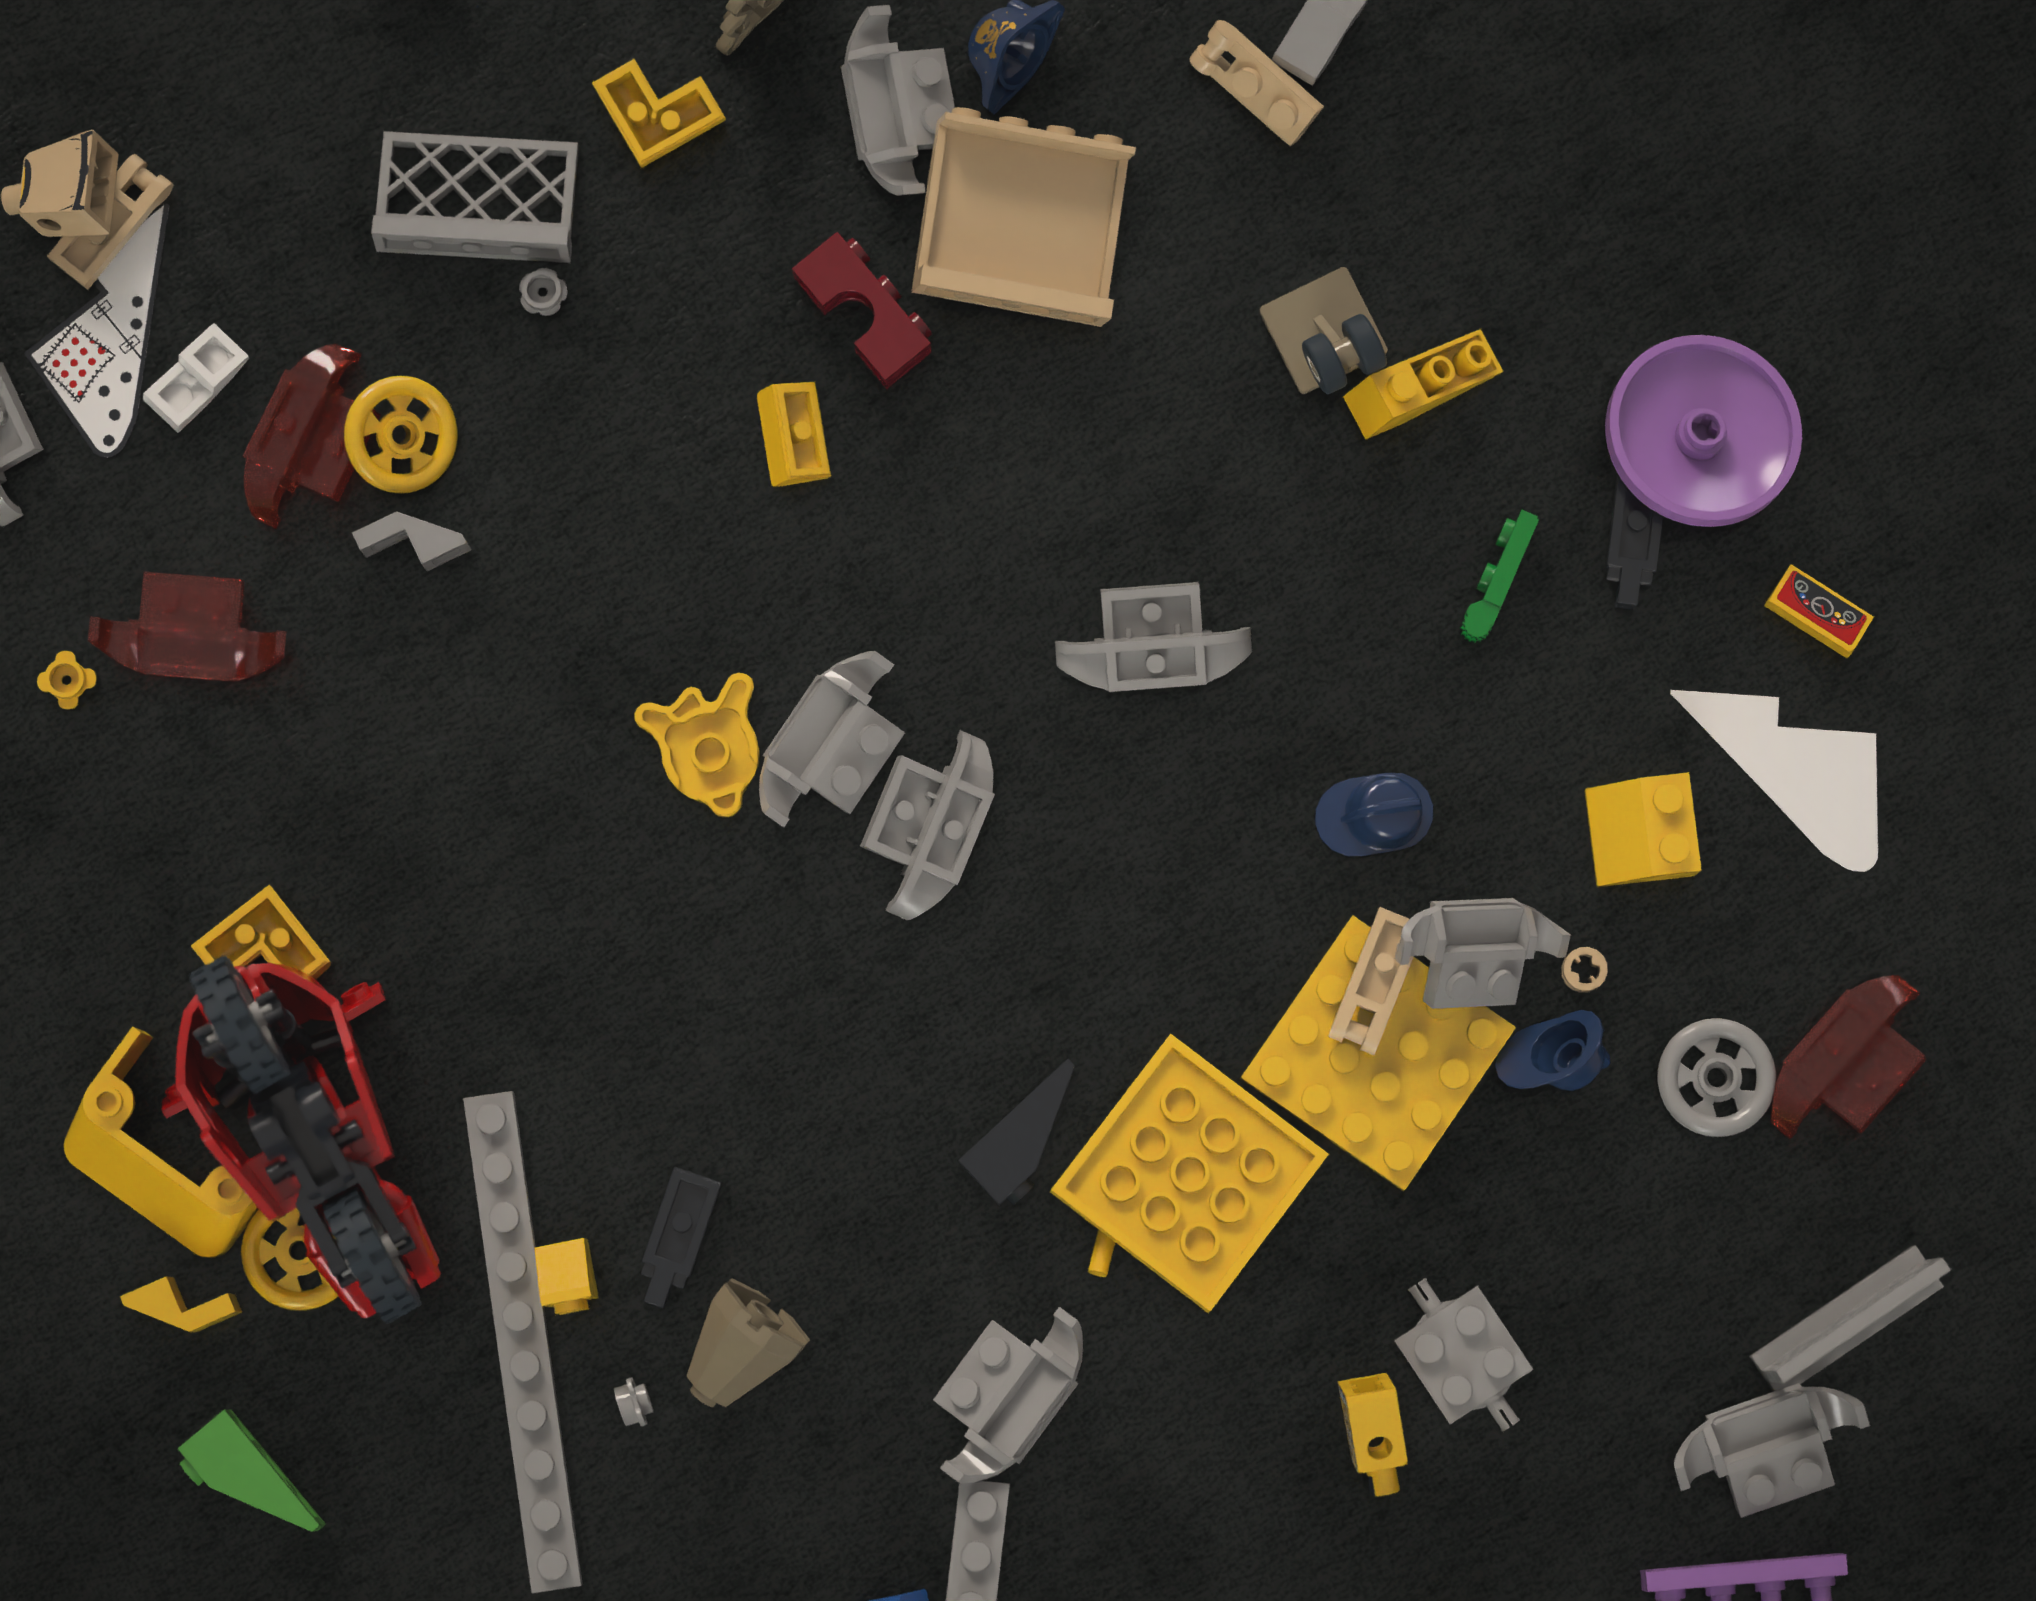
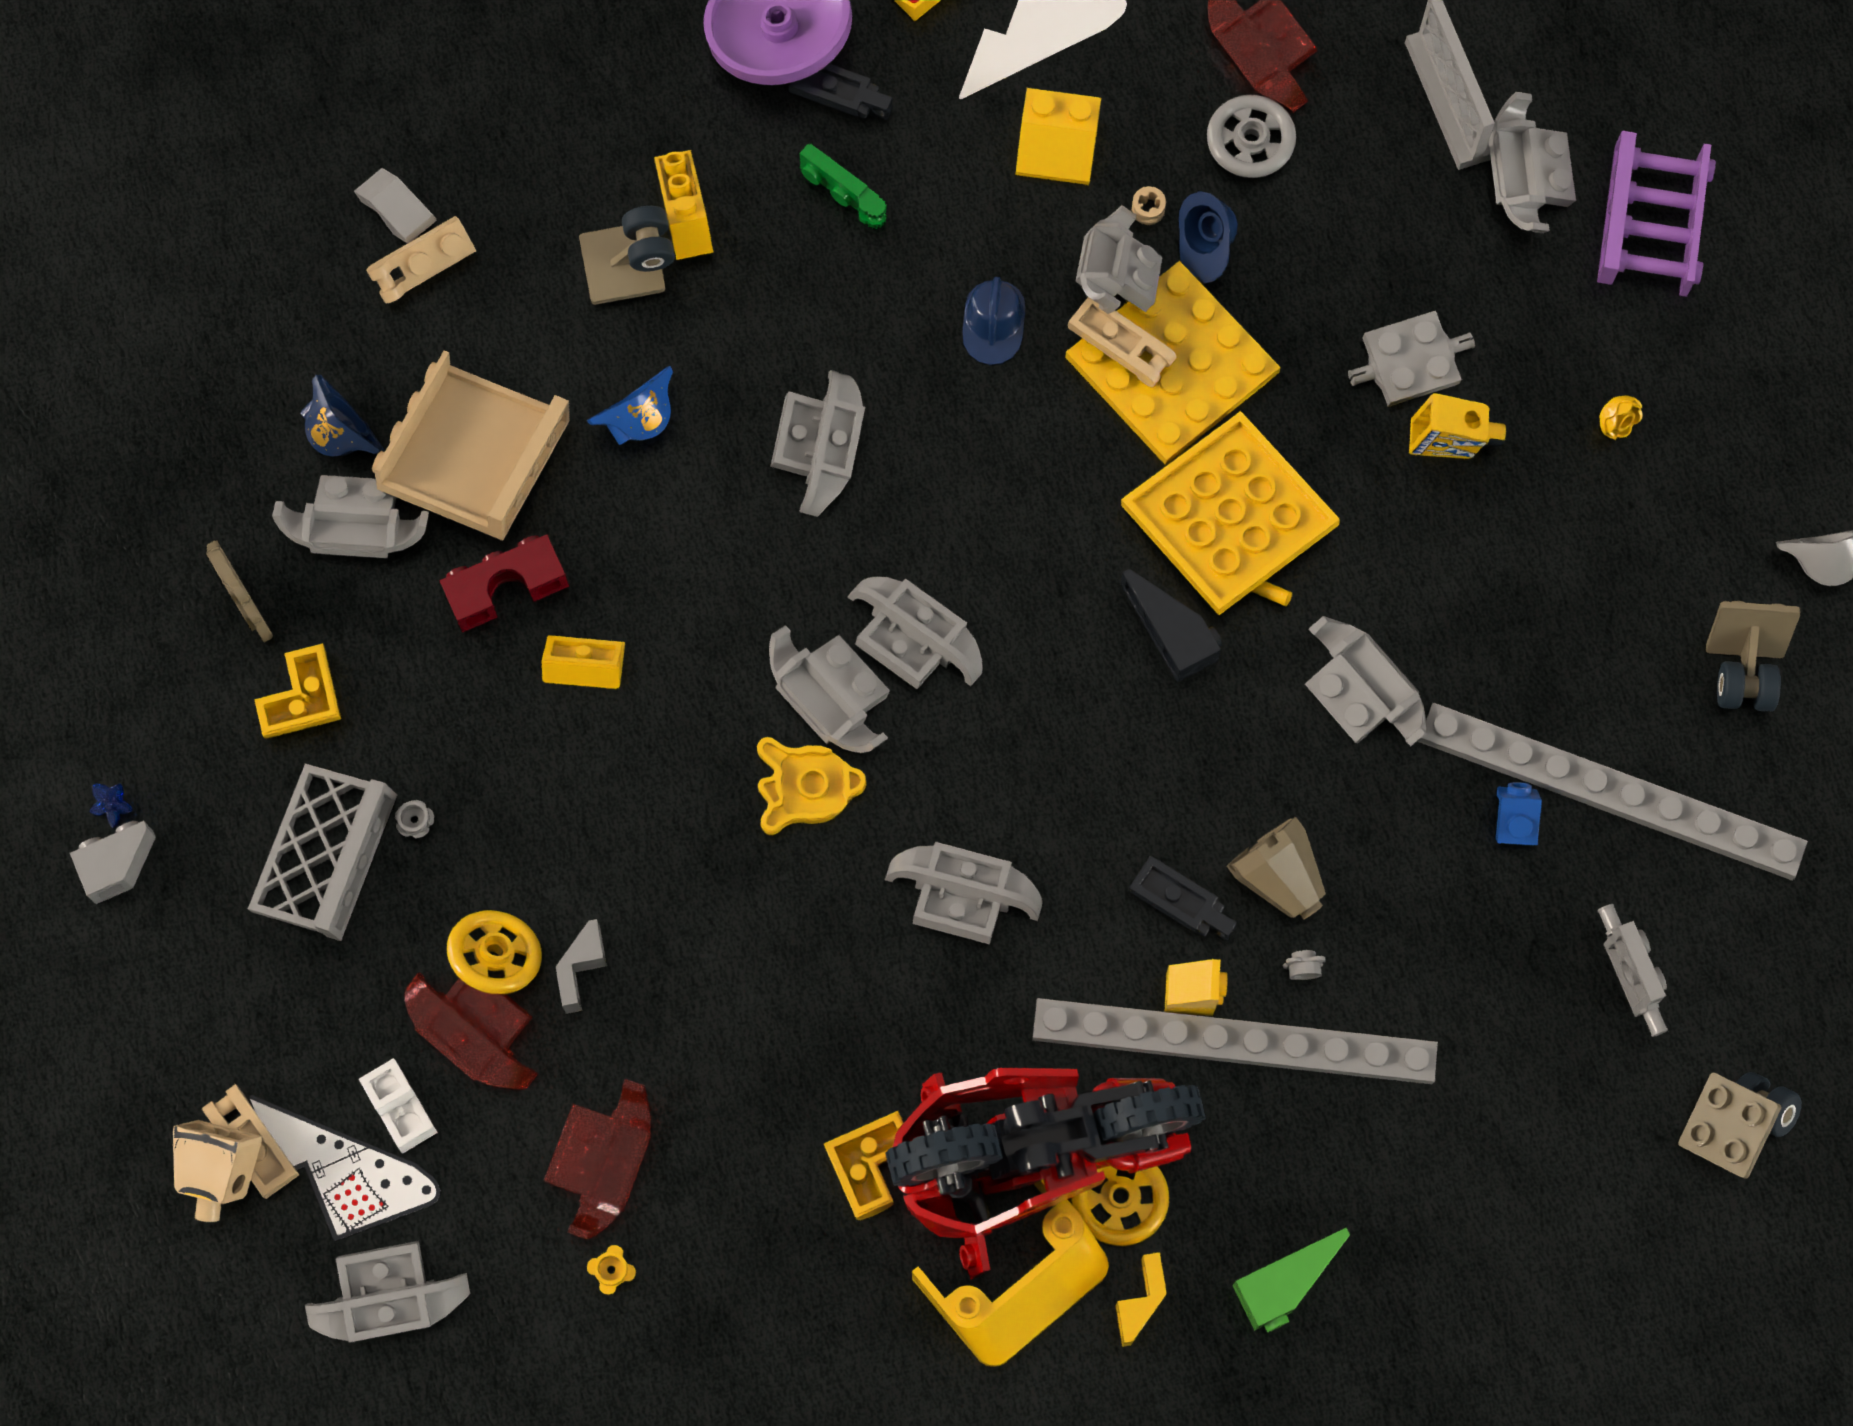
camera: 75 degrees left, 10 degrees down
none -> blue hat [586,366,673,445]
none -> light grey plate [885,842,1042,944]

